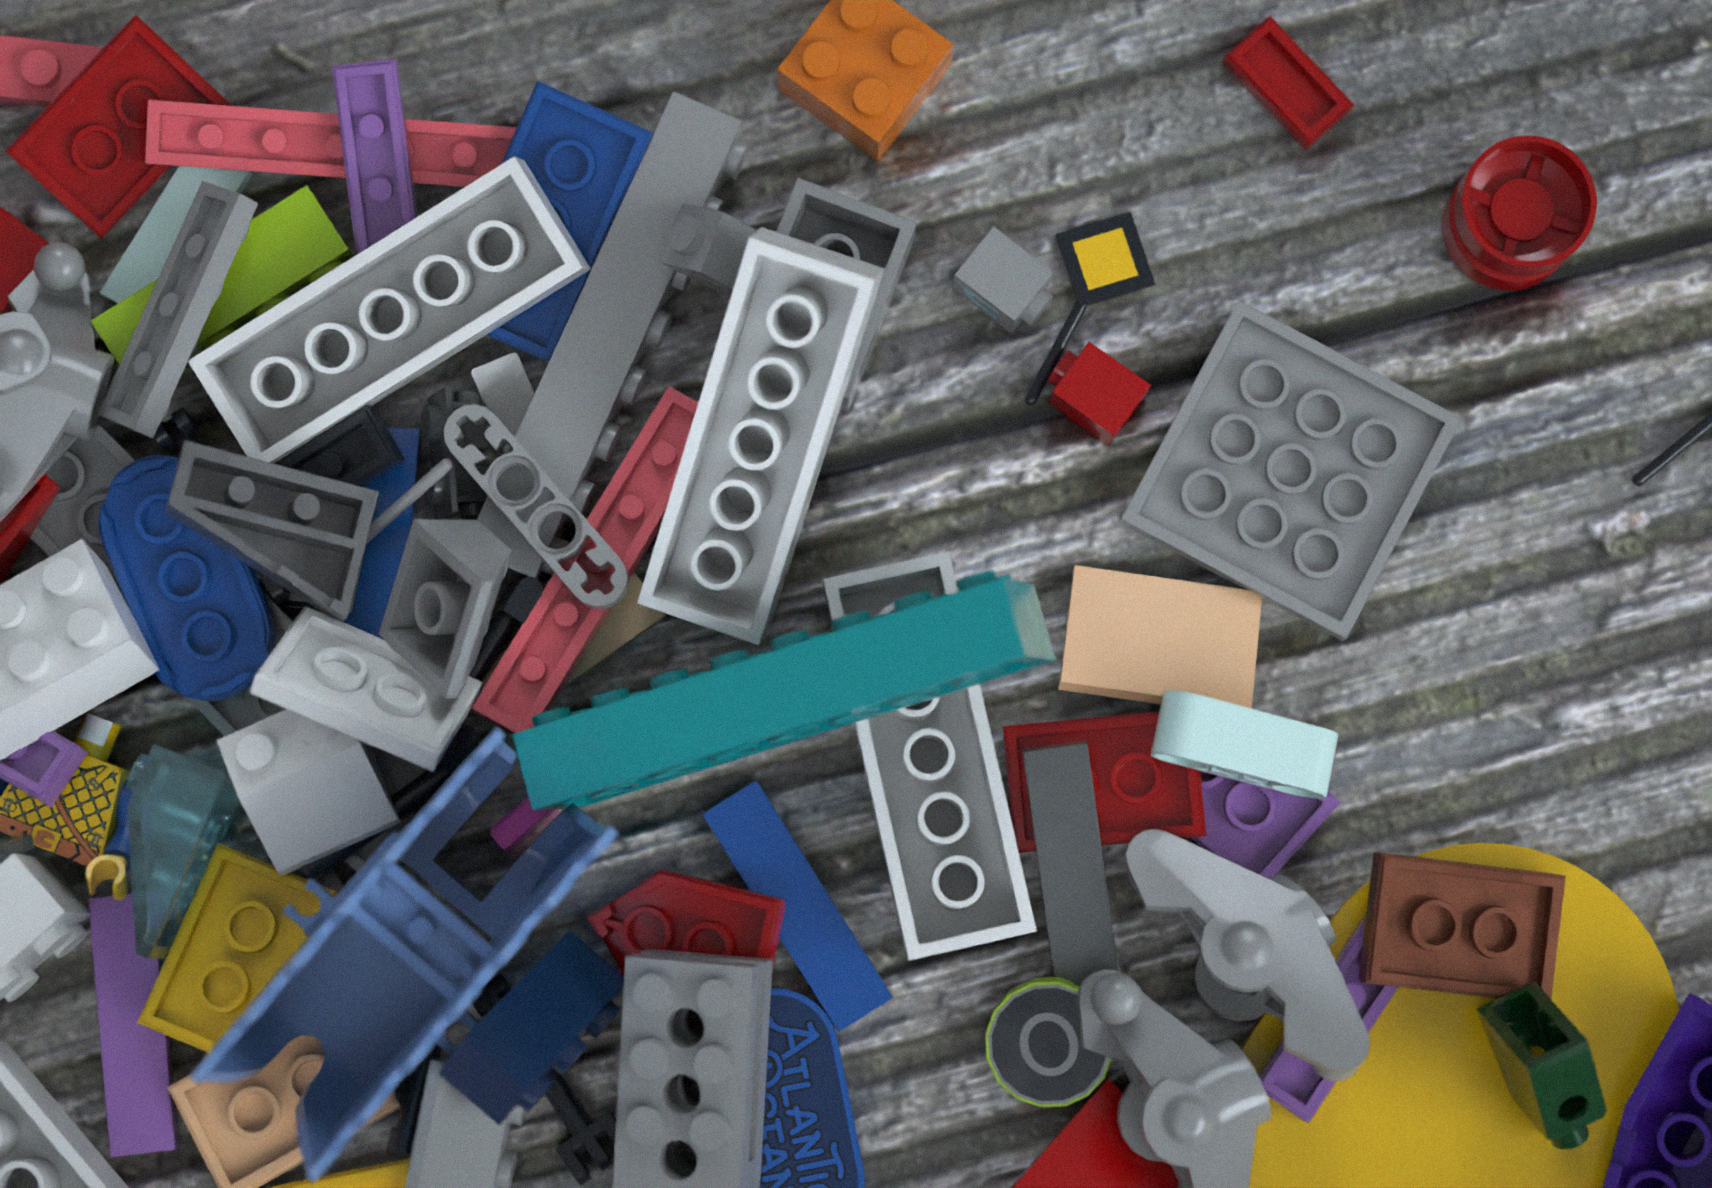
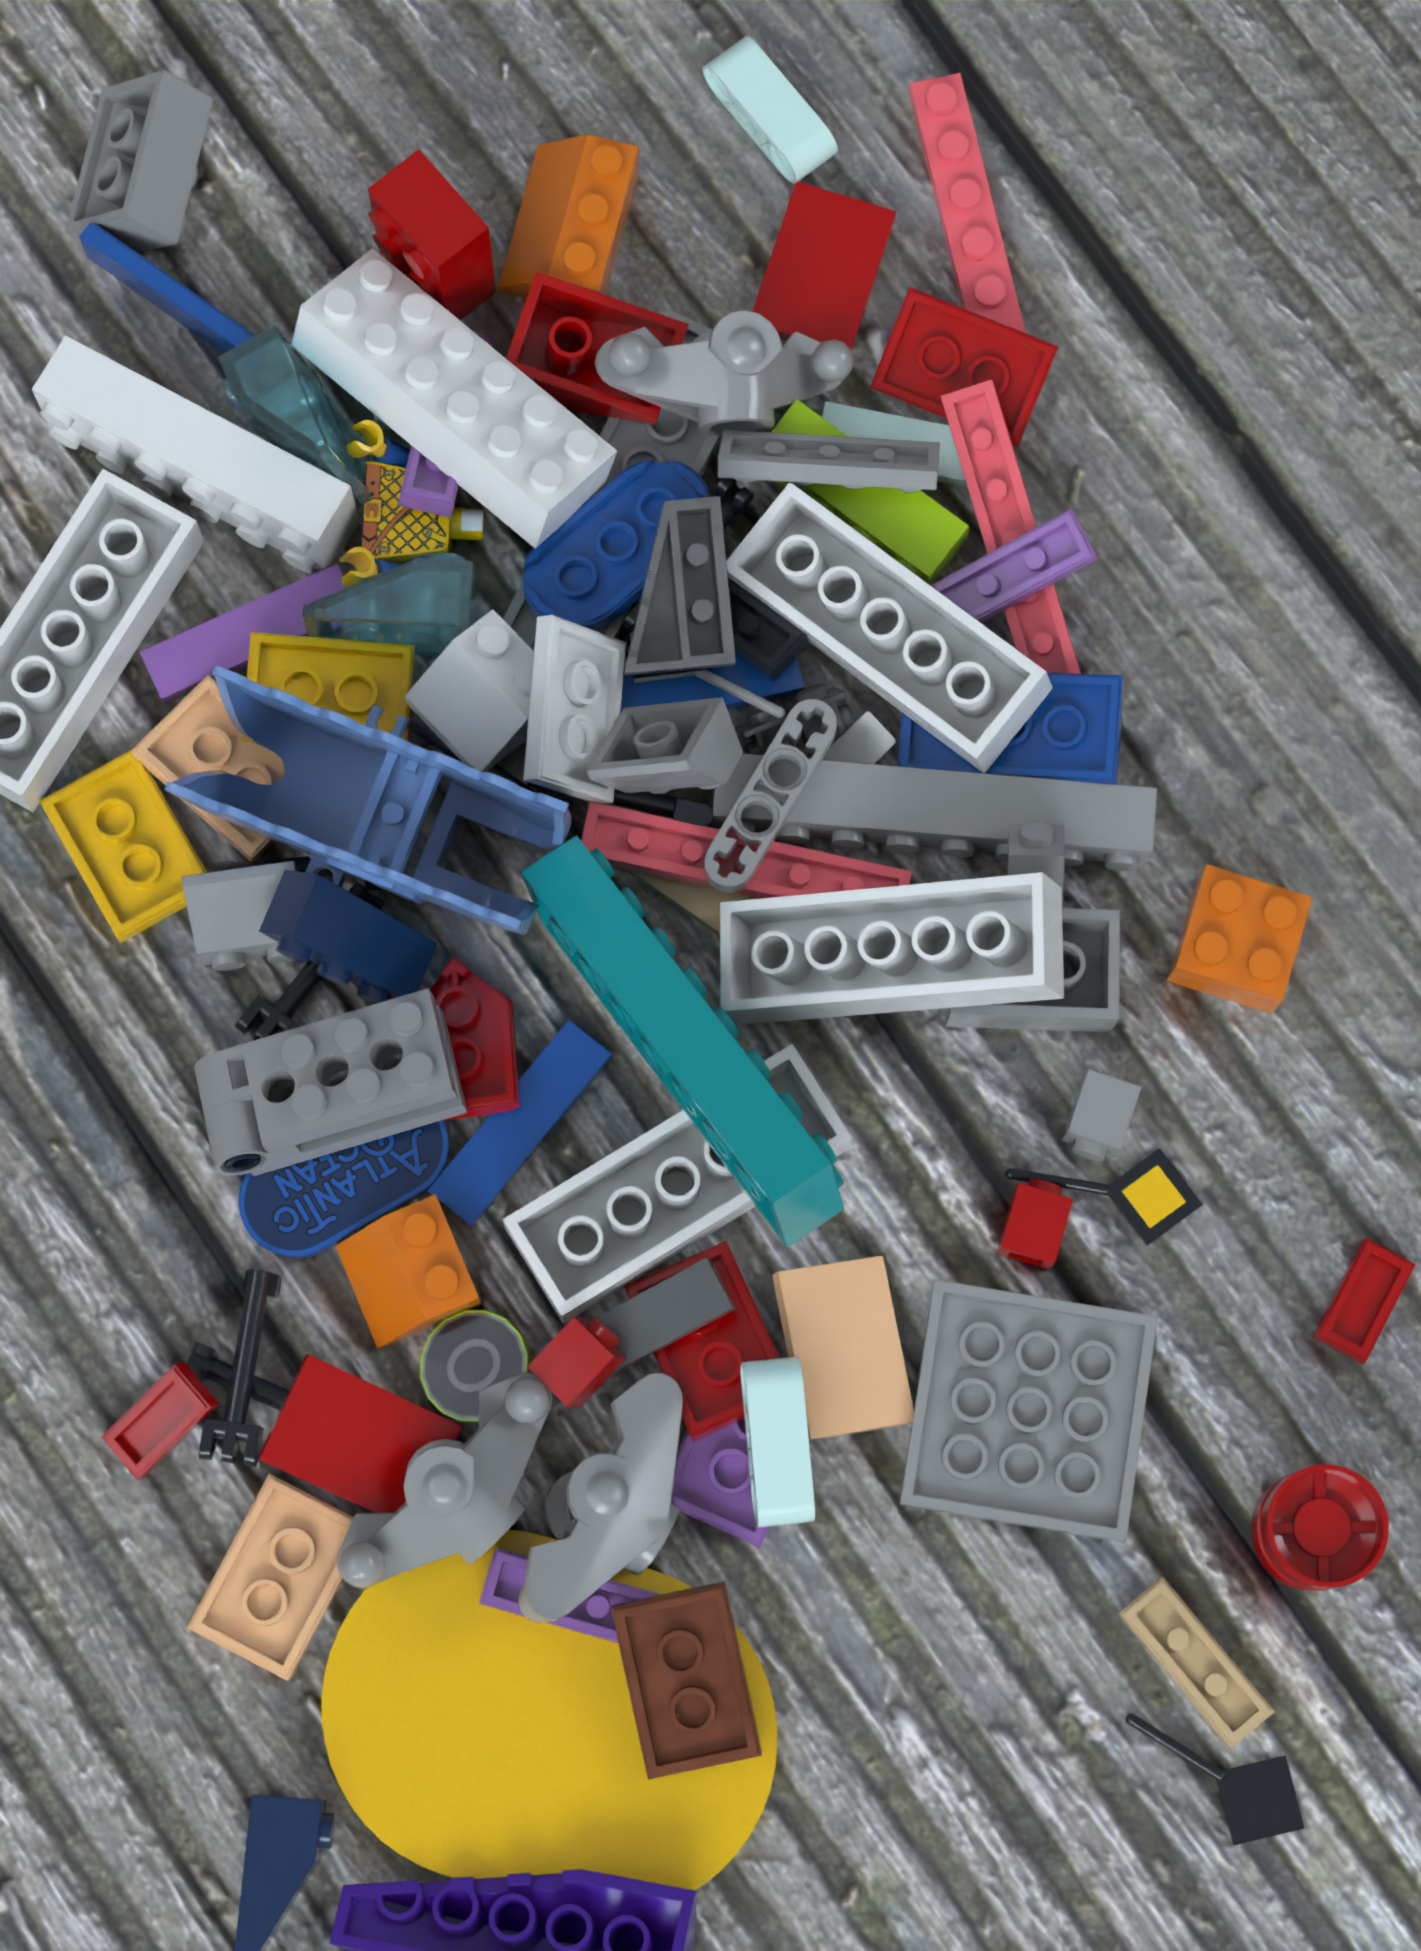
camera: 70 degrees right, 5 degrees down
dark pink tile [490,796,559,853] -> none
dark green torso [1477,981,1607,1149] -> none
none -> orange slope [335,1194,482,1350]
none -> red brick [527,1317,627,1408]
none -> tan tile [1117,1576,1275,1749]

